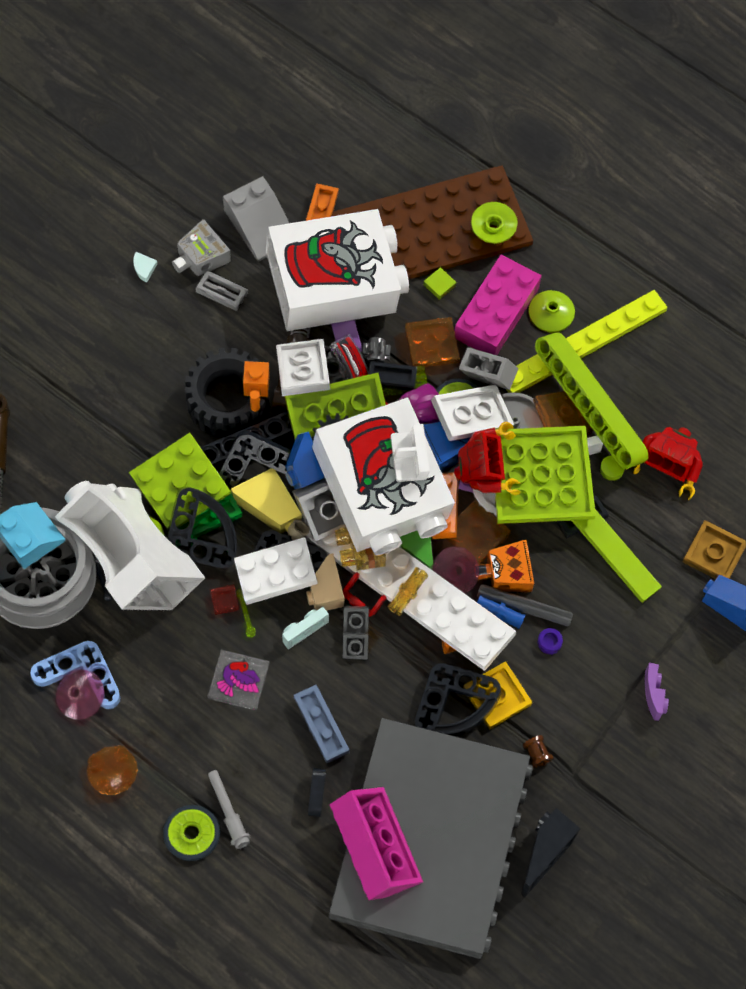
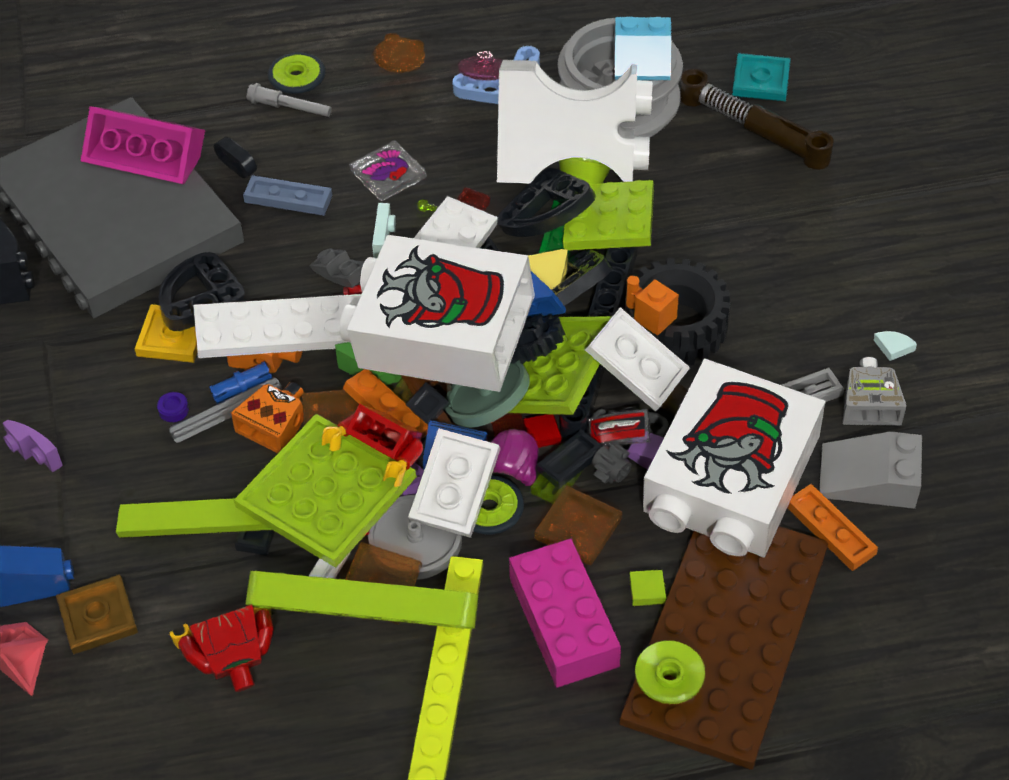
camera: 135 degrees right, 15 degrees down
clear yellow pin [388,567,428,616] -> none
white panel [391,424,430,482] -> none
clear pink dish [433,546,479,594] -> none
light grey brick [459,347,519,390] -> none
reddish brown bush [522,735,554,768] -> none
lime dish [528,290,575,333] -> none

